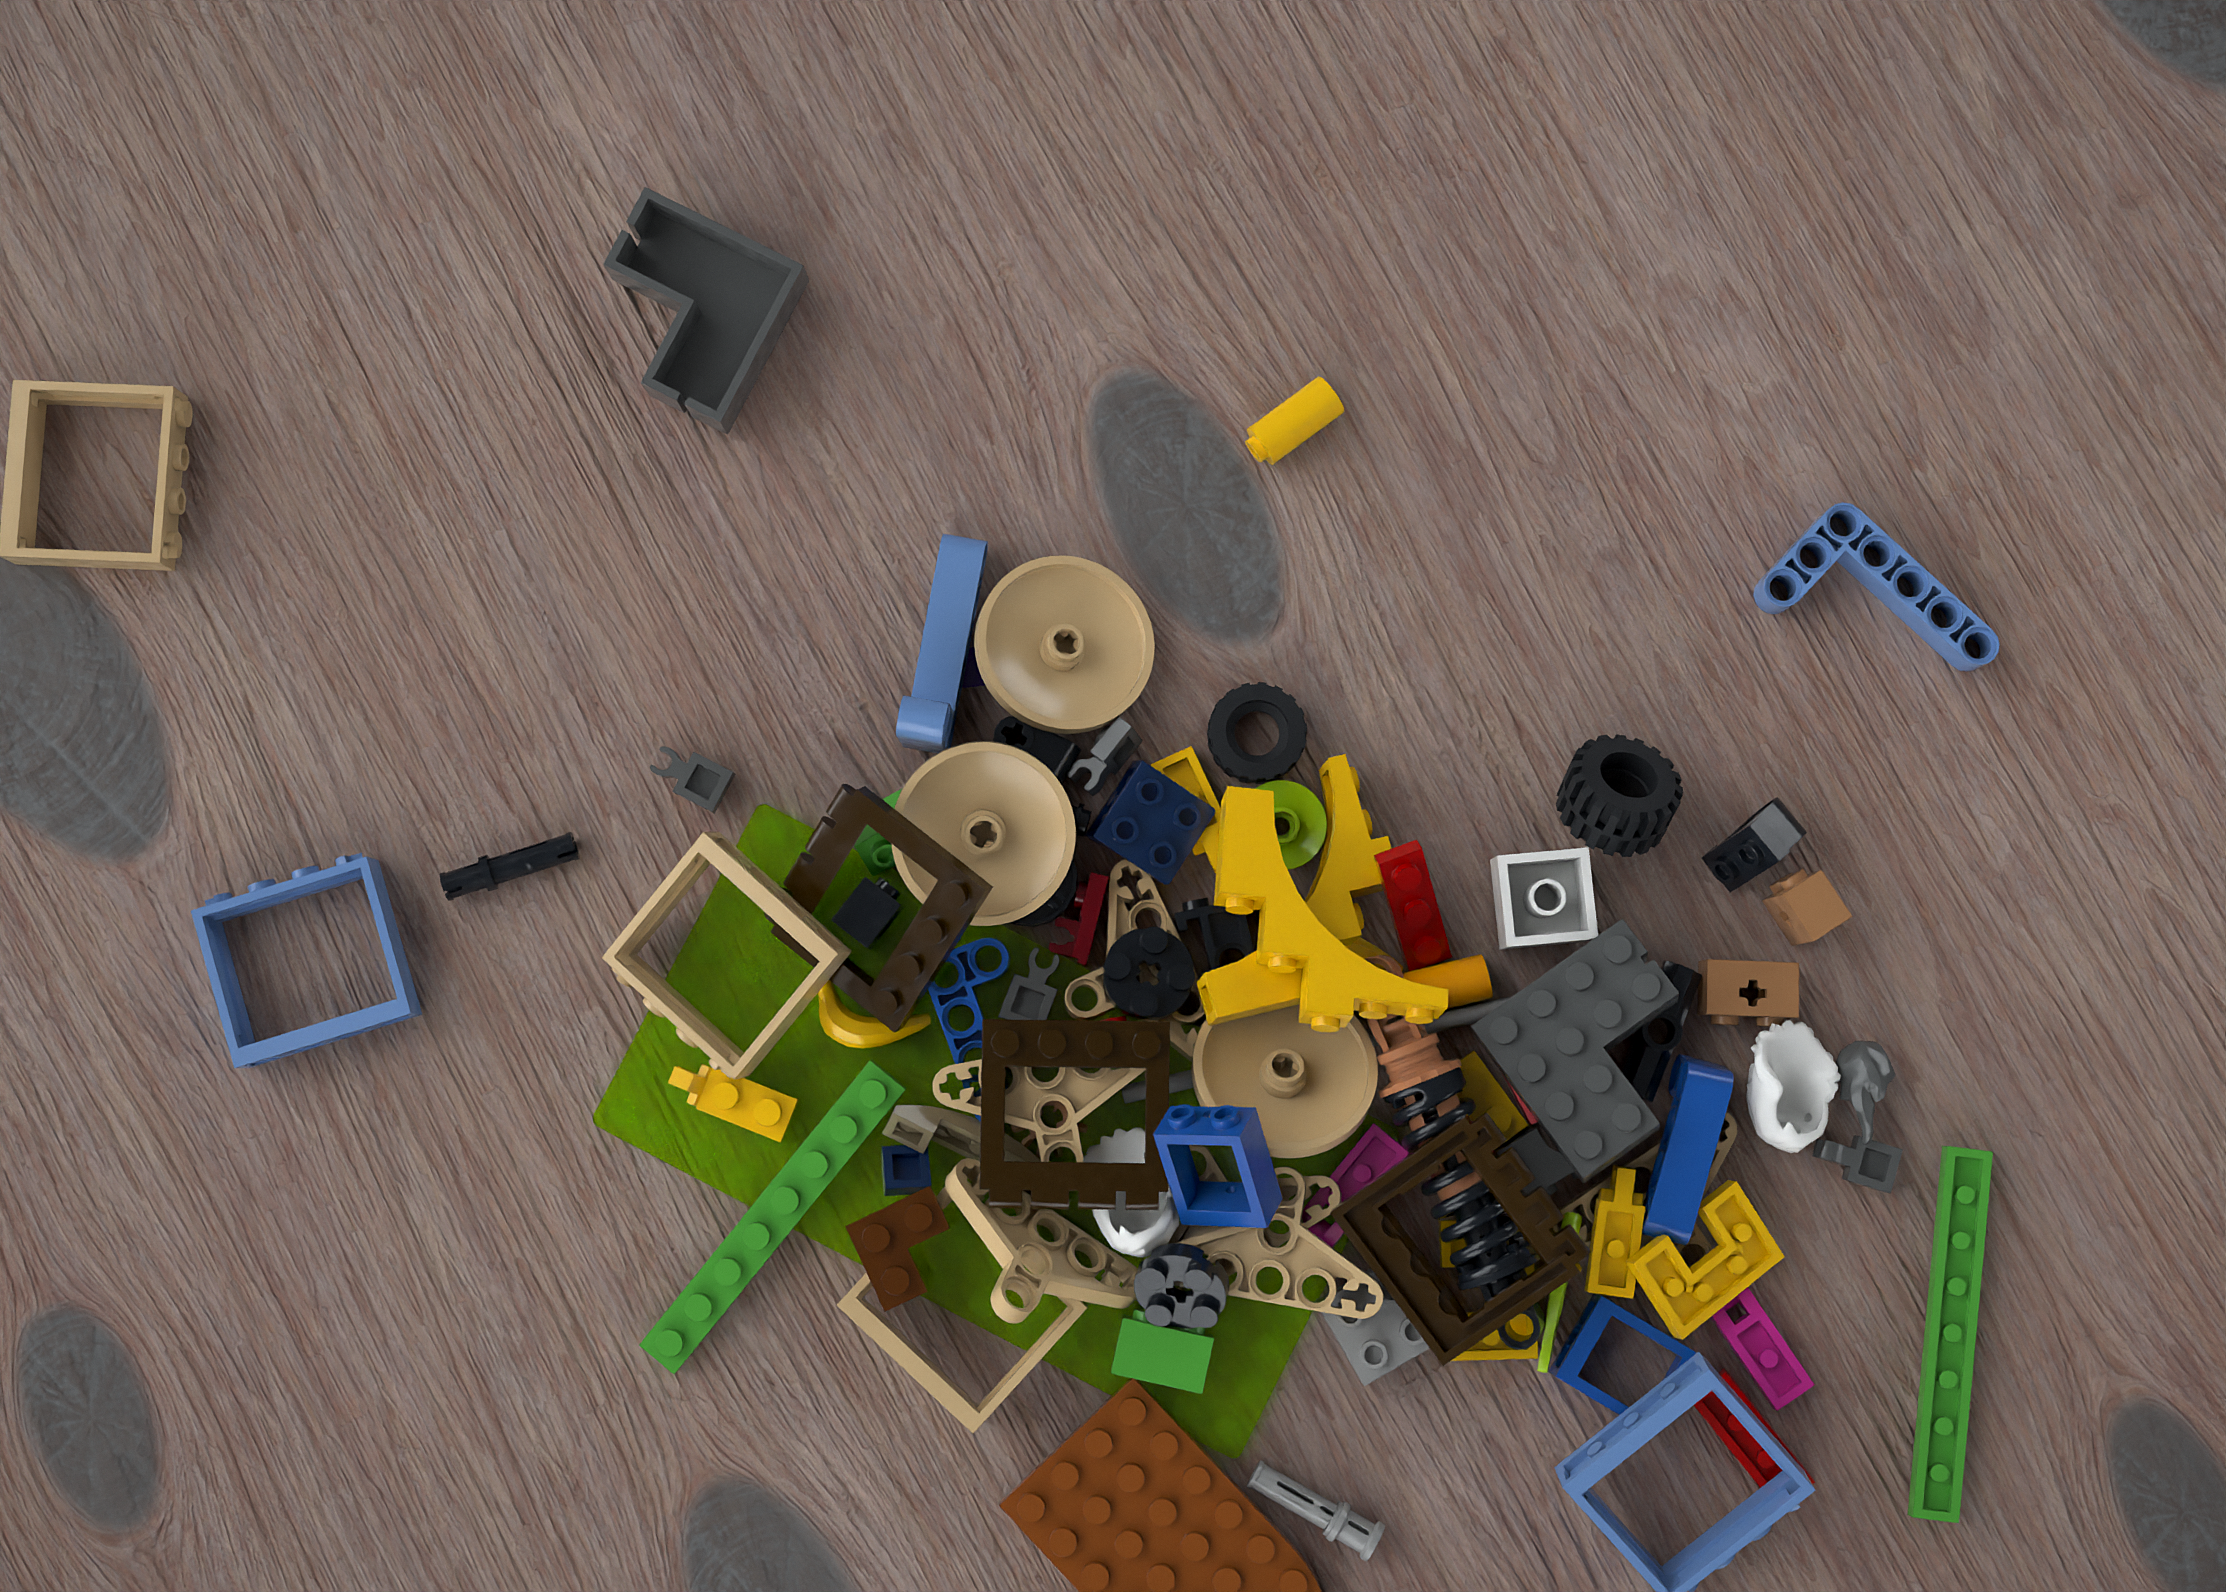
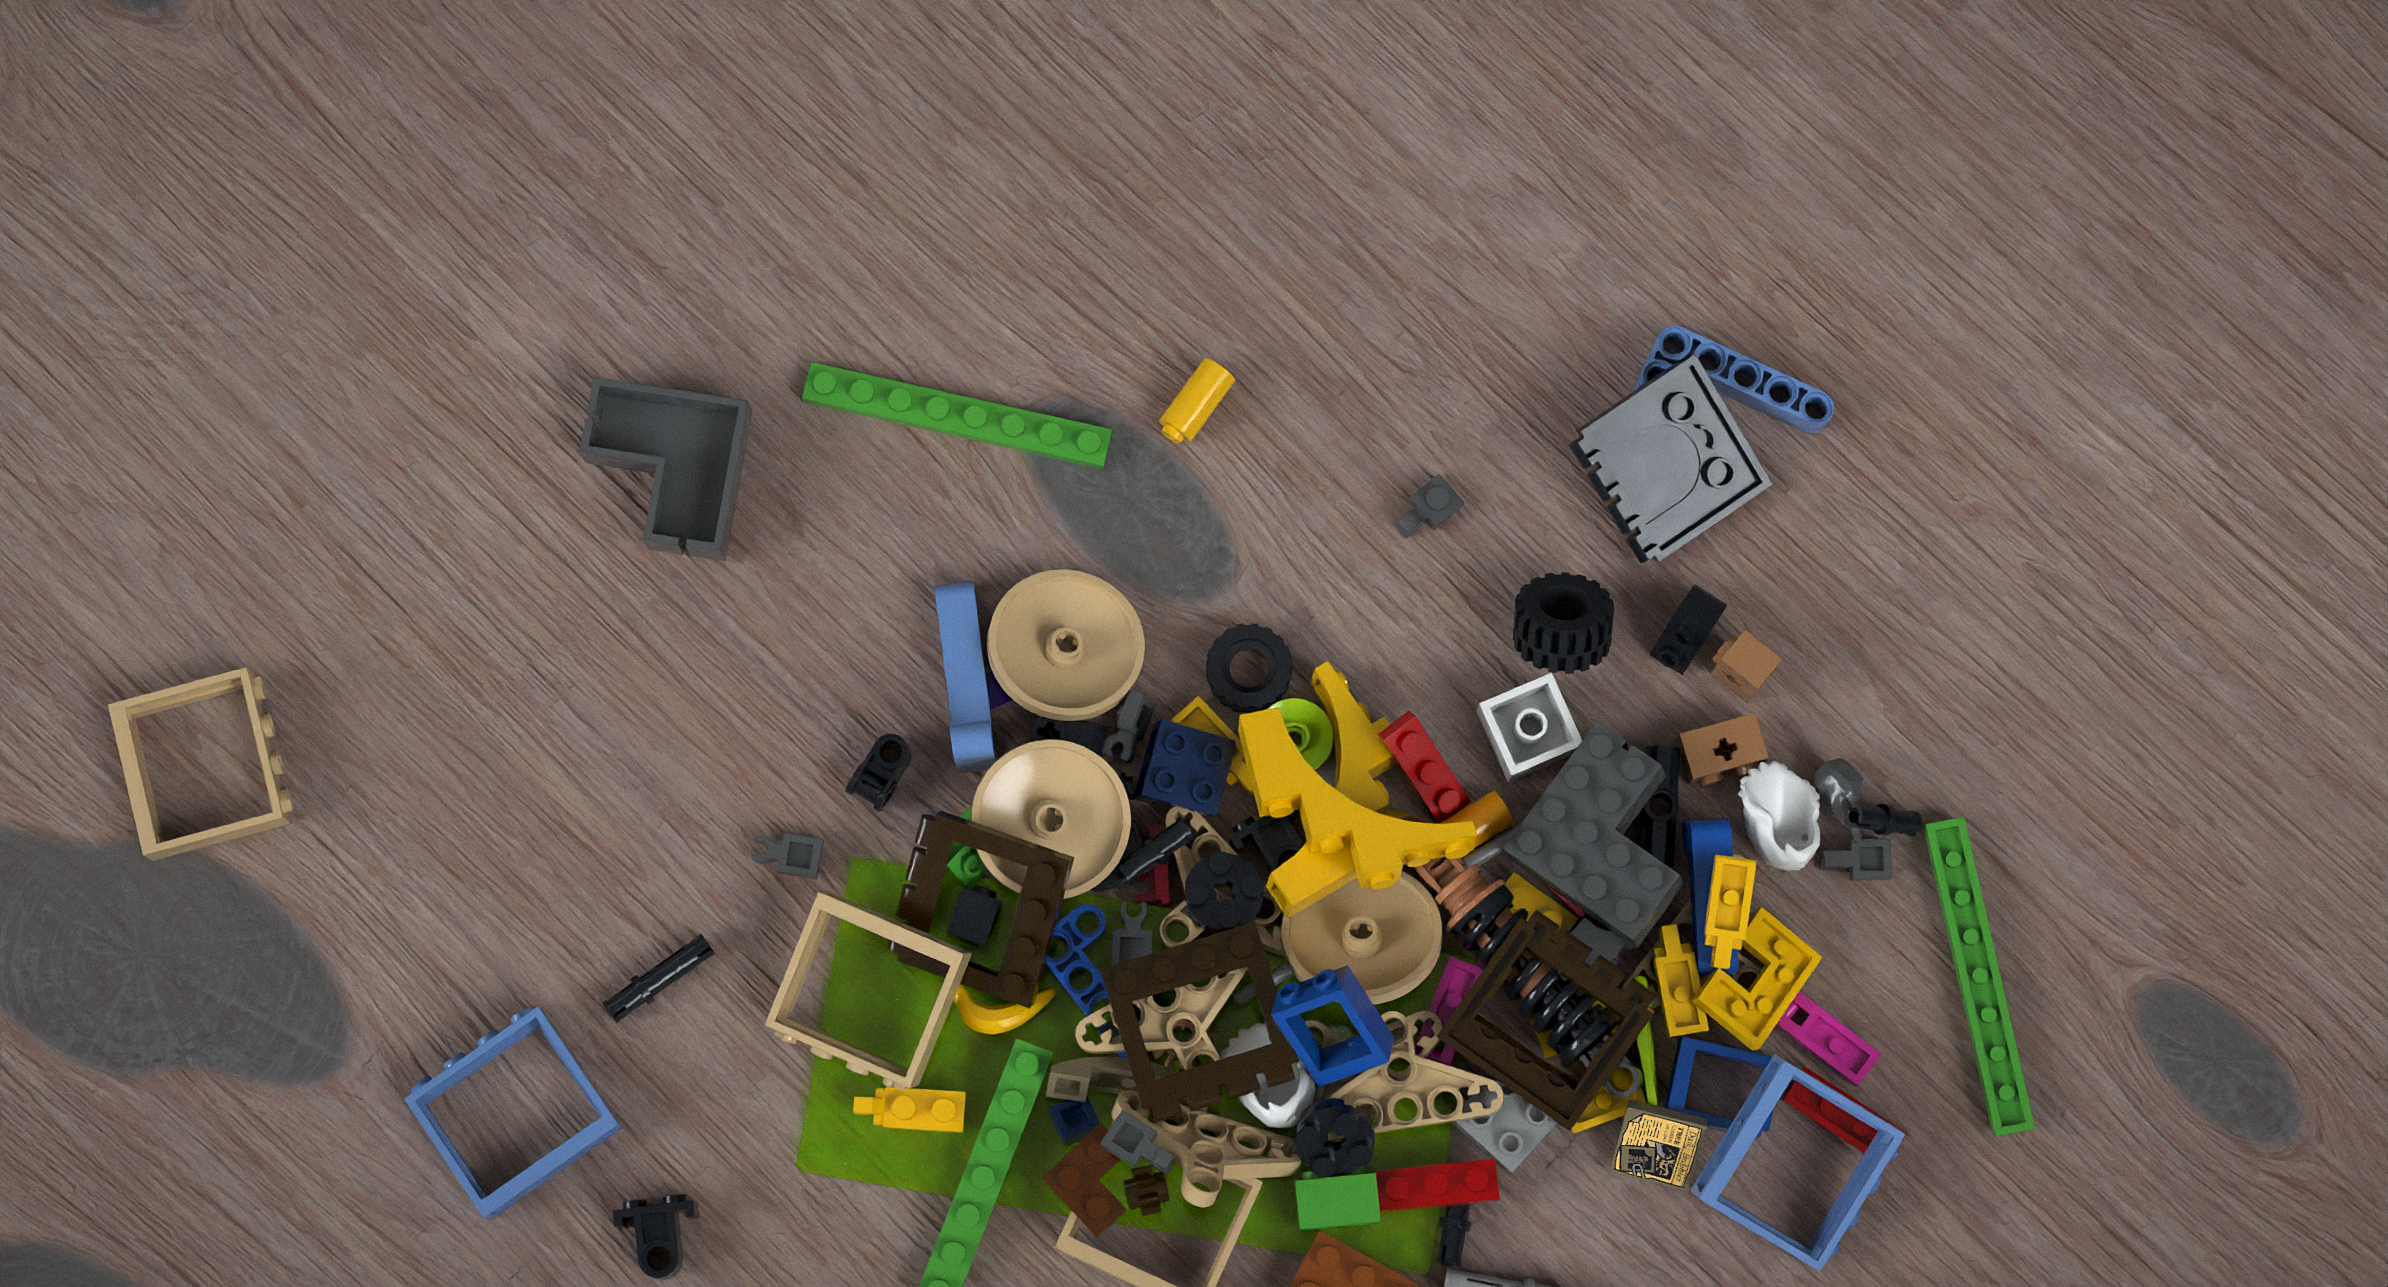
camera: 20 degrees left, 5 degrees down
none -> black pin [613,1194,699,1280]
none -> bright green plate [802,362,1113,470]
none -> black piece [845,734,912,812]
none -> dark grey plate [1100,1110,1176,1175]
none -> black pin [1117,817,1196,885]
none -> dark brown gear [1123,1165,1170,1216]
none -> red plate [1375,1159,1500,1213]
none -> dark grey plate [1396,474,1464,539]
none -> black pin [1436,1204,1471,1267]
none -> hinge [1569,353,1773,563]
none -> tile [1609,1100,1707,1191]
none -> yellow hinge [1704,855,1756,969]
none -> black pin [1845,803,1922,836]

